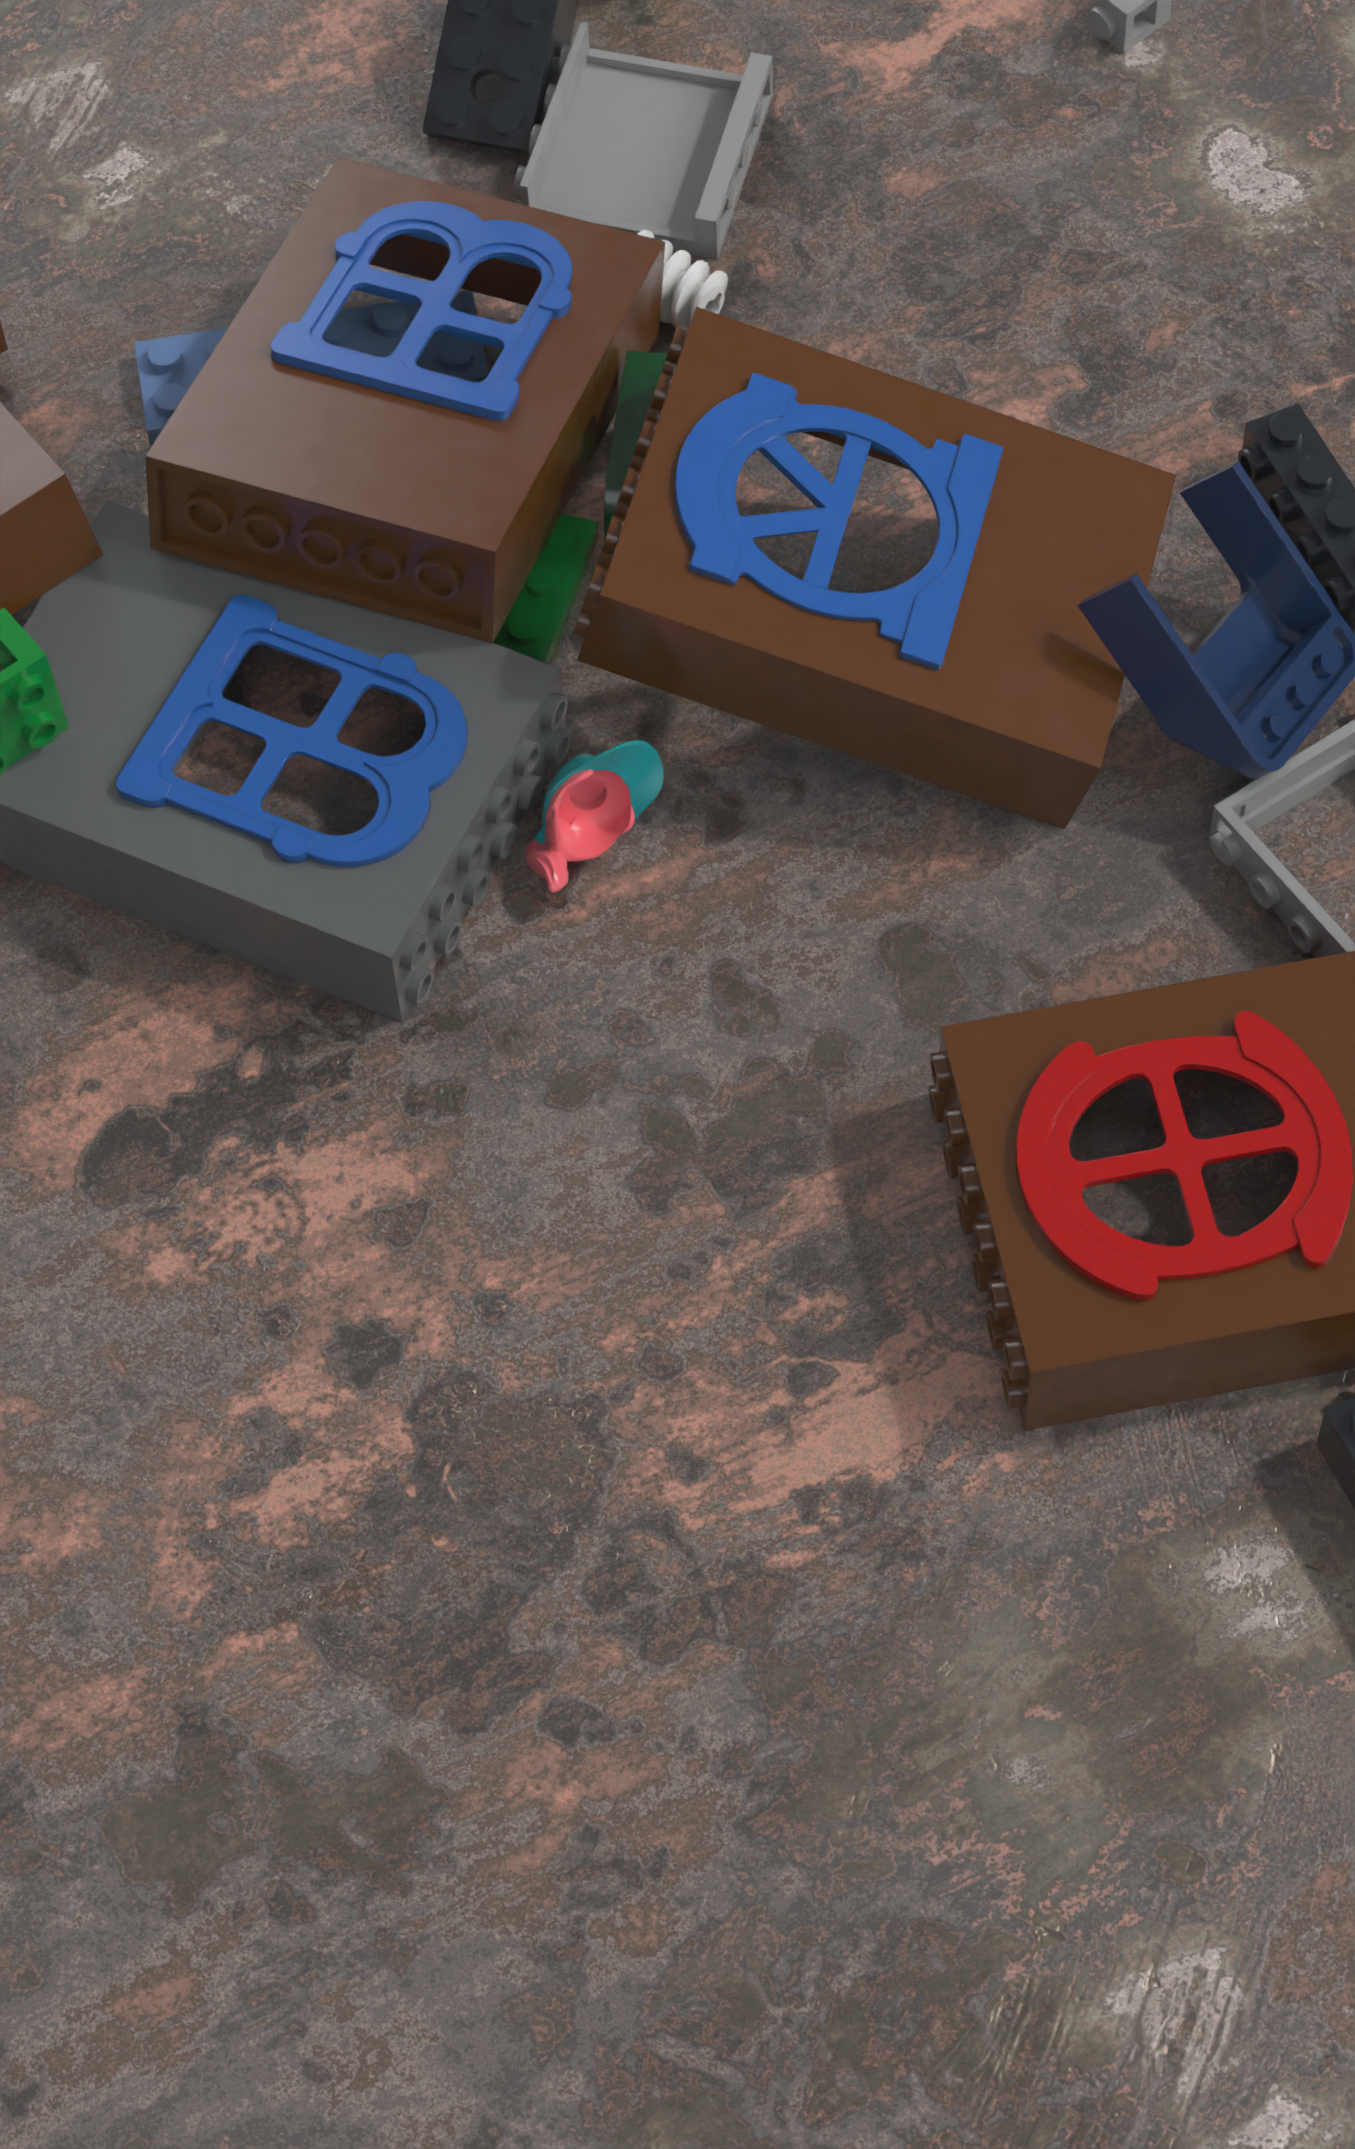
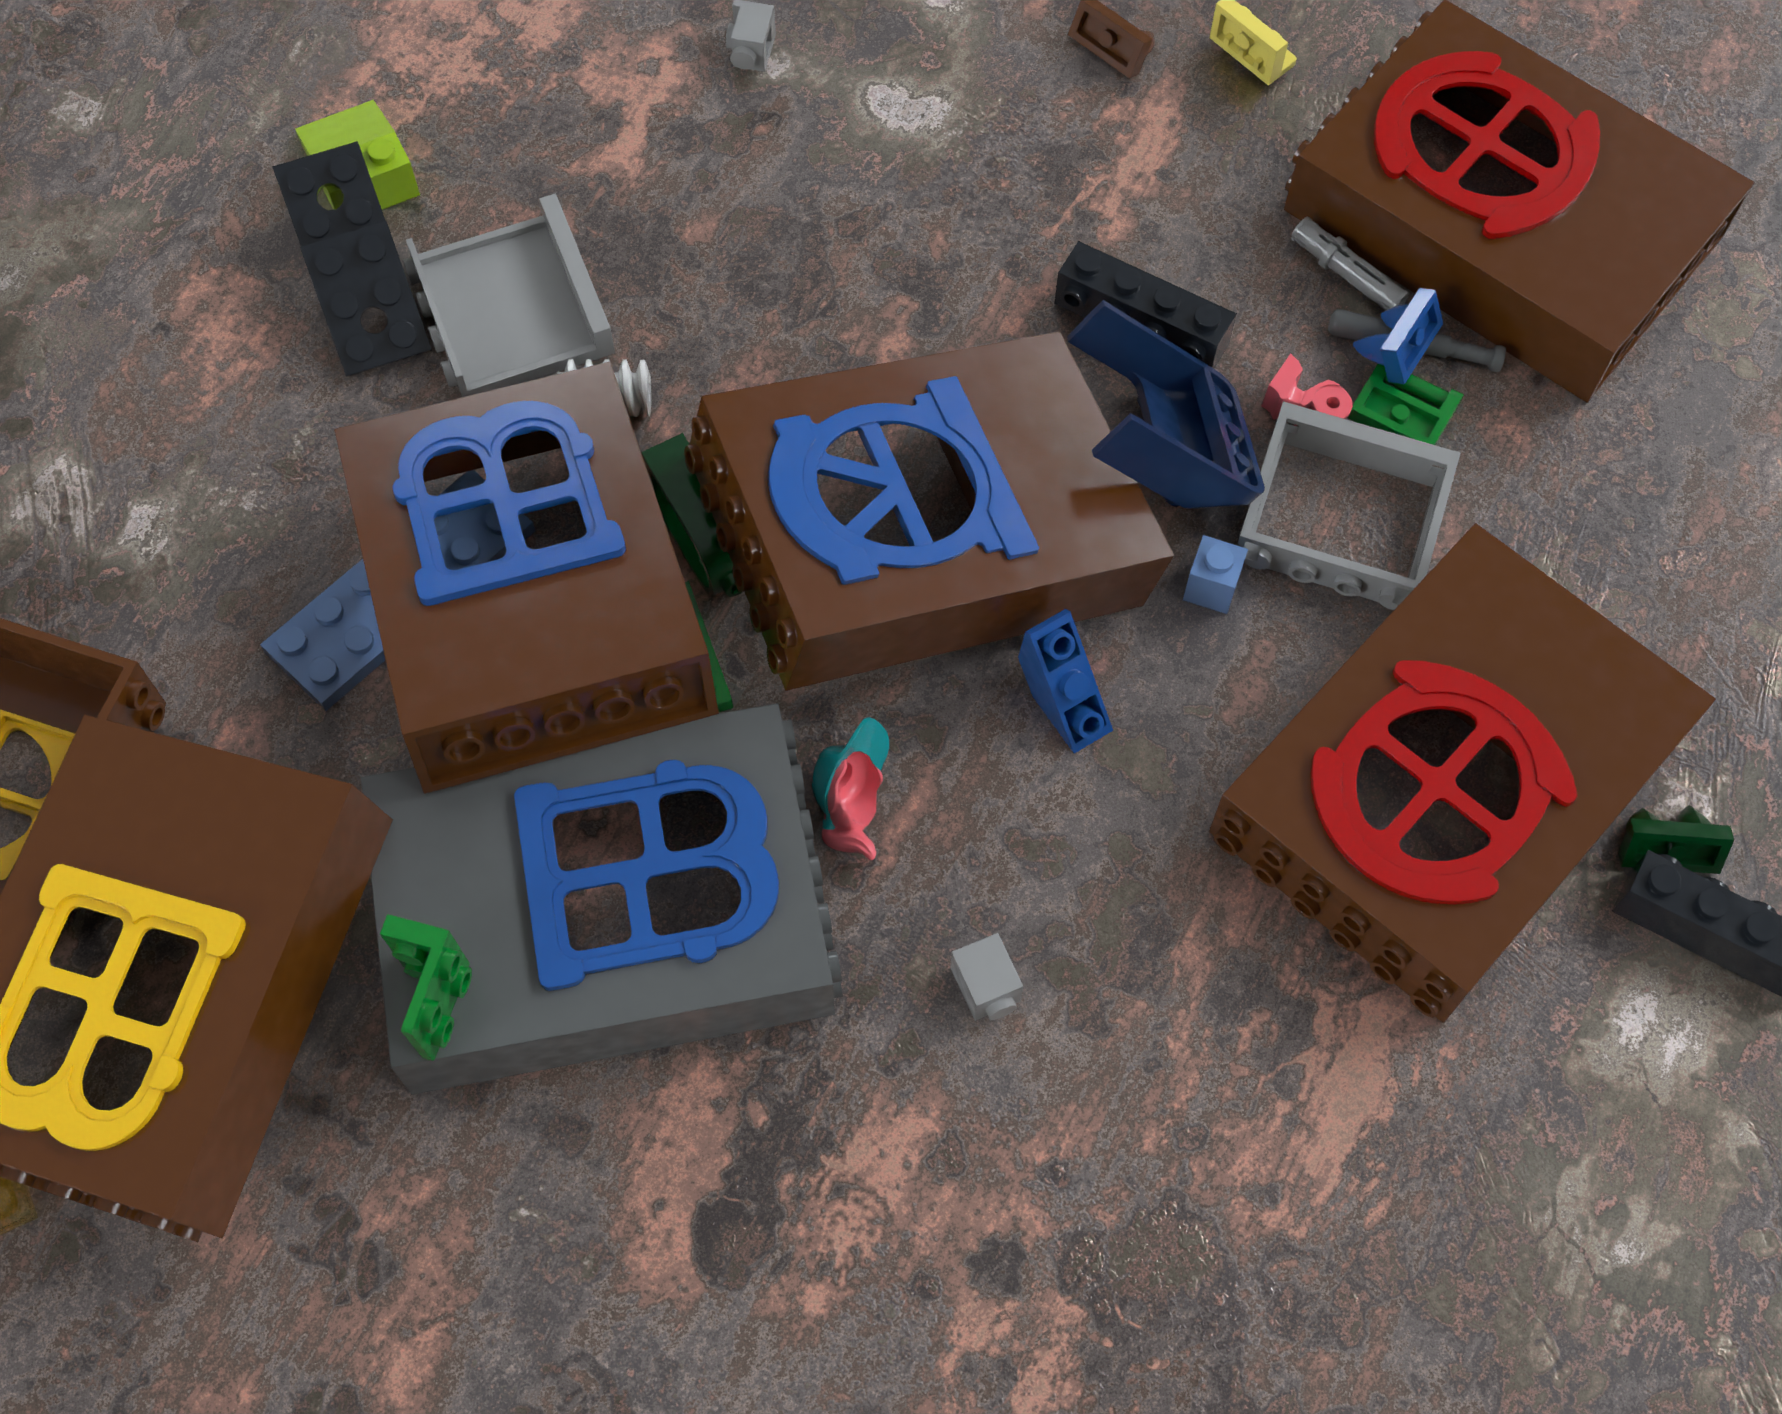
camera: 40 degrees left, 5 degrees up
none -> light grey brick [950,933,1024,1021]
none -> blue slope [1018,609,1113,753]
none -> medium blue brick [1183,535,1248,614]

